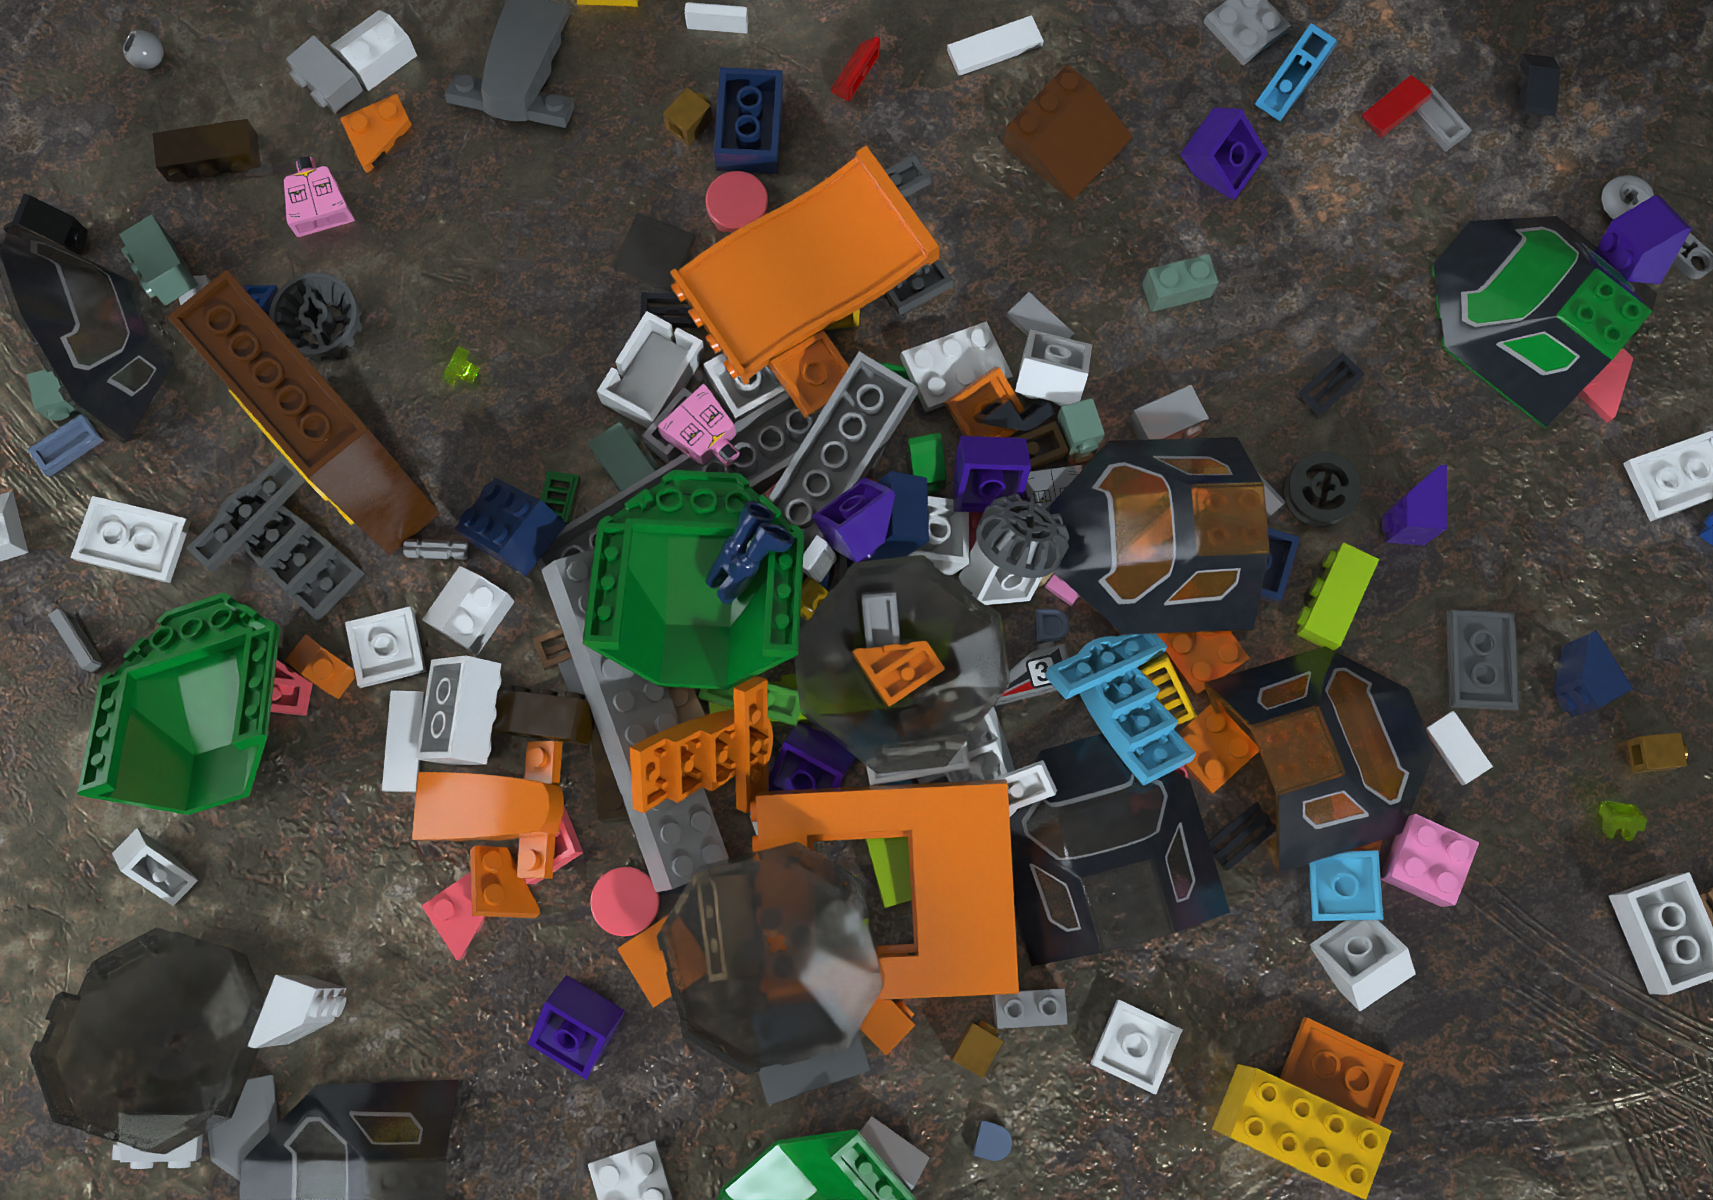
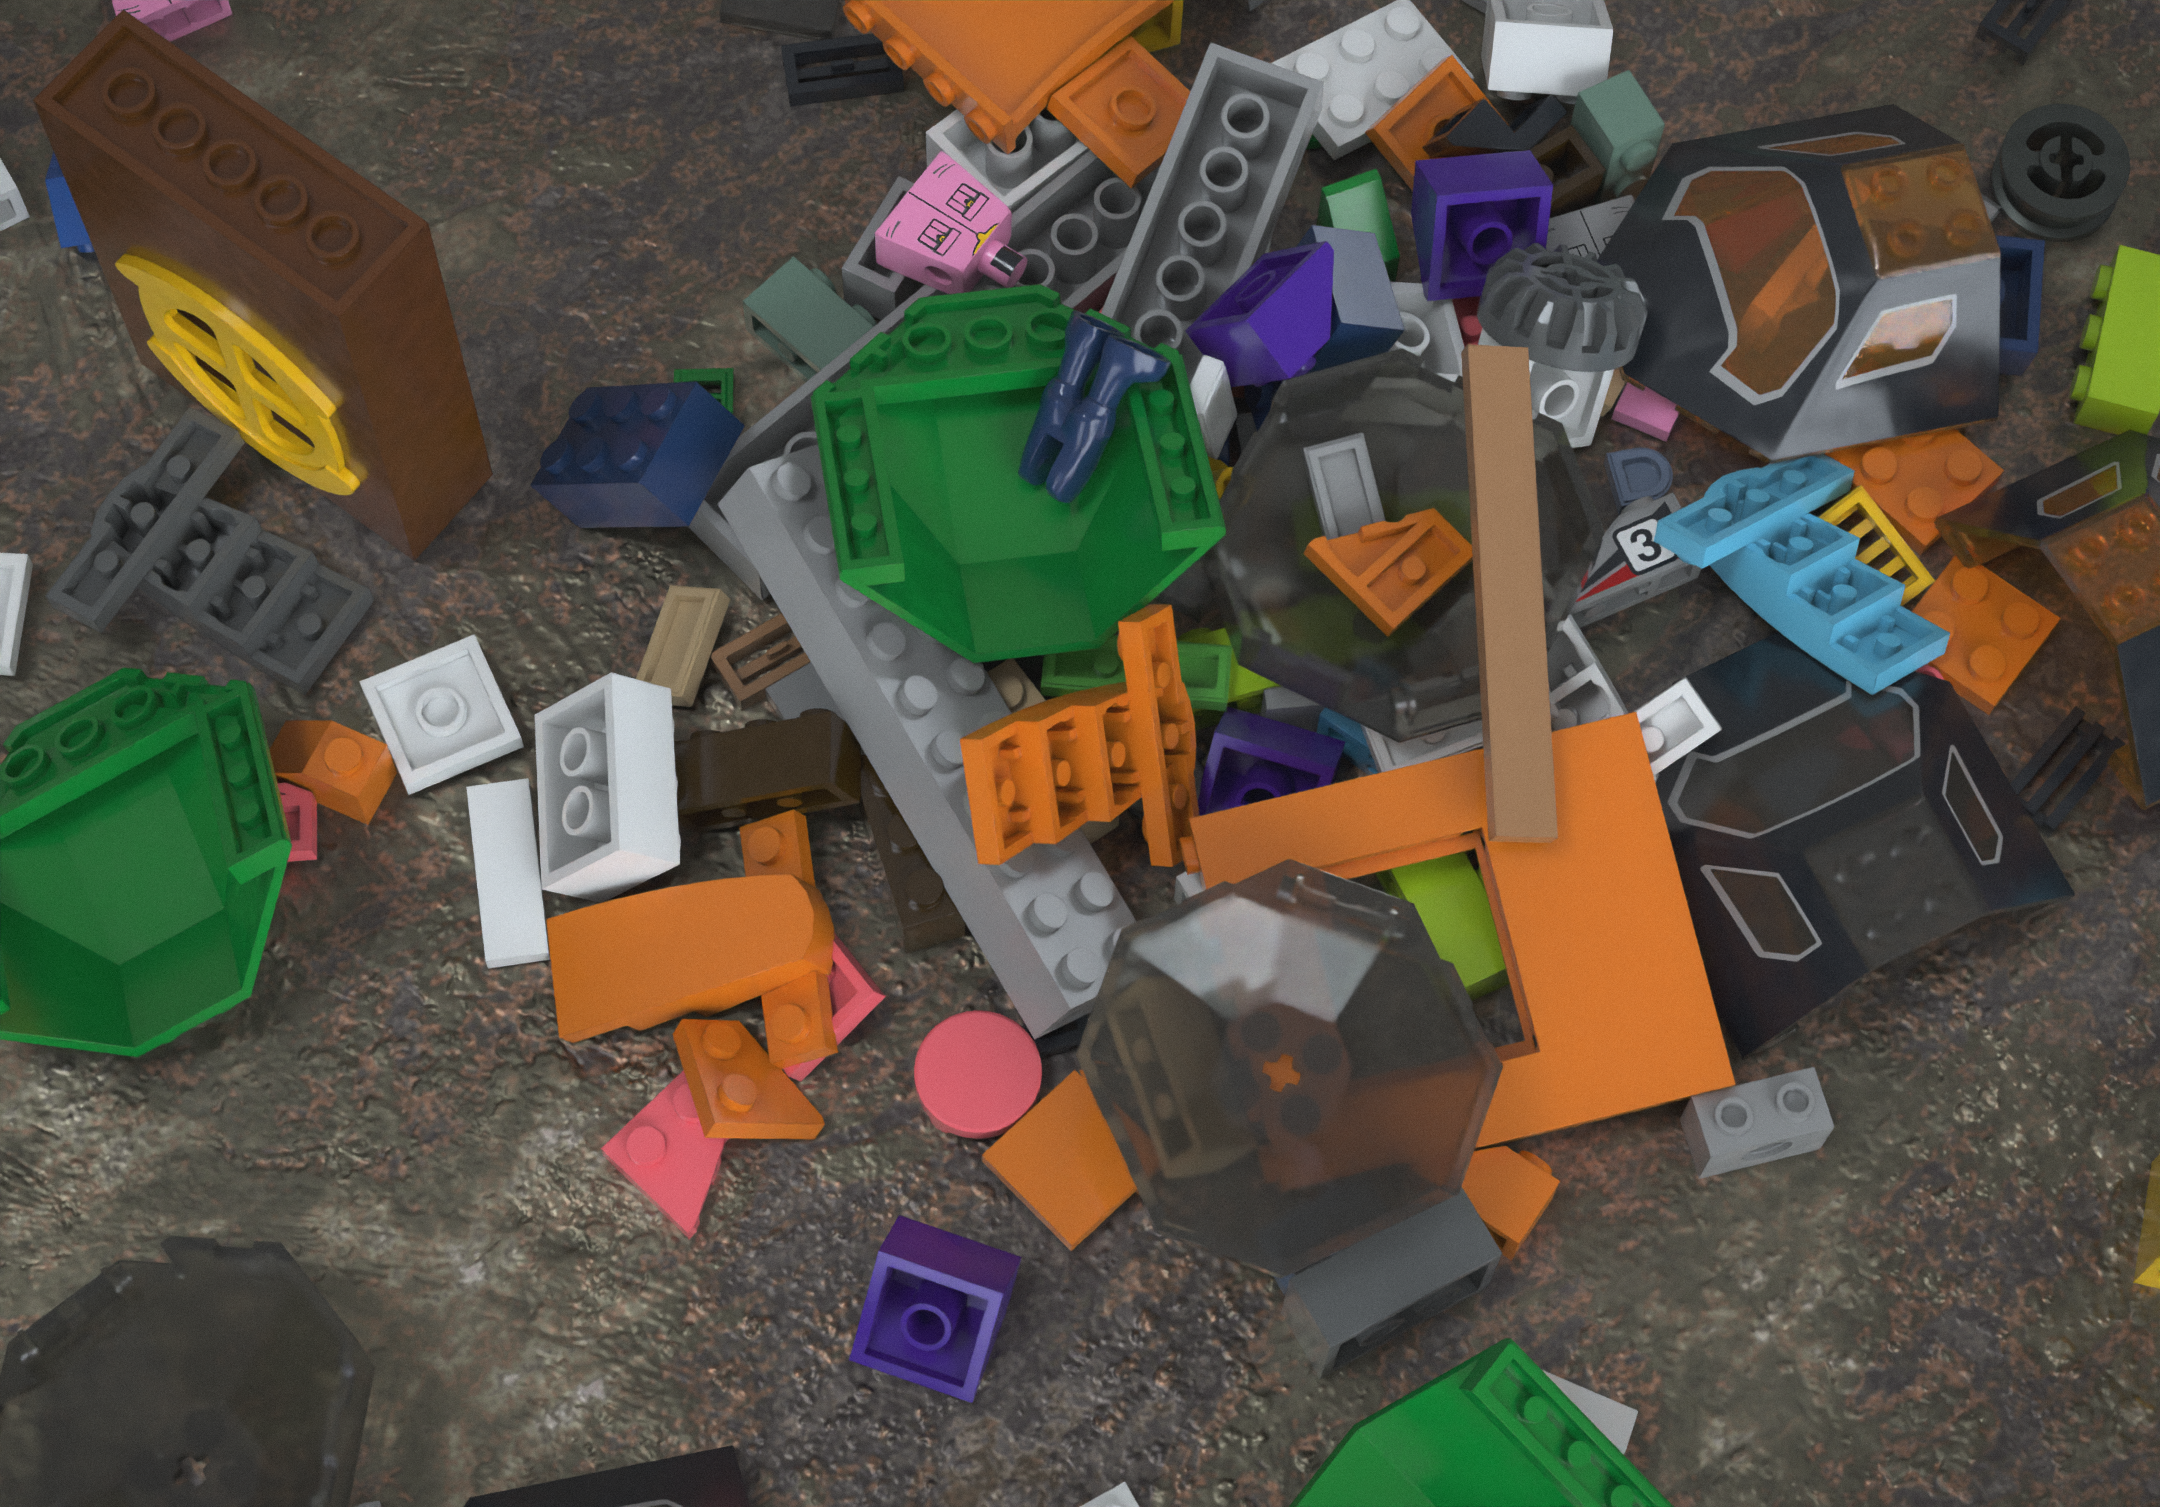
camera: 10 degrees left, 10 degrees down
white slope [112,828,198,906] -> none
white slope [248,975,346,1048] -> none
light grey axle [403,538,469,560] -> none
white slope [422,566,515,655] -> none
clear neon green tile [441,346,480,386] -> none
white piece [597,311,705,429] -> none
pearl gold brick [950,1020,1003,1078] -> none
sand blue tile [973,1119,1012,1161] -> none
white plate [1090,1000,1183,1095] -> none
light grey brick [1129,385,1209,440] -> none
none -> tan tile [636,585,731,707]
none -> medium nougat tile [1461,344,1558,843]

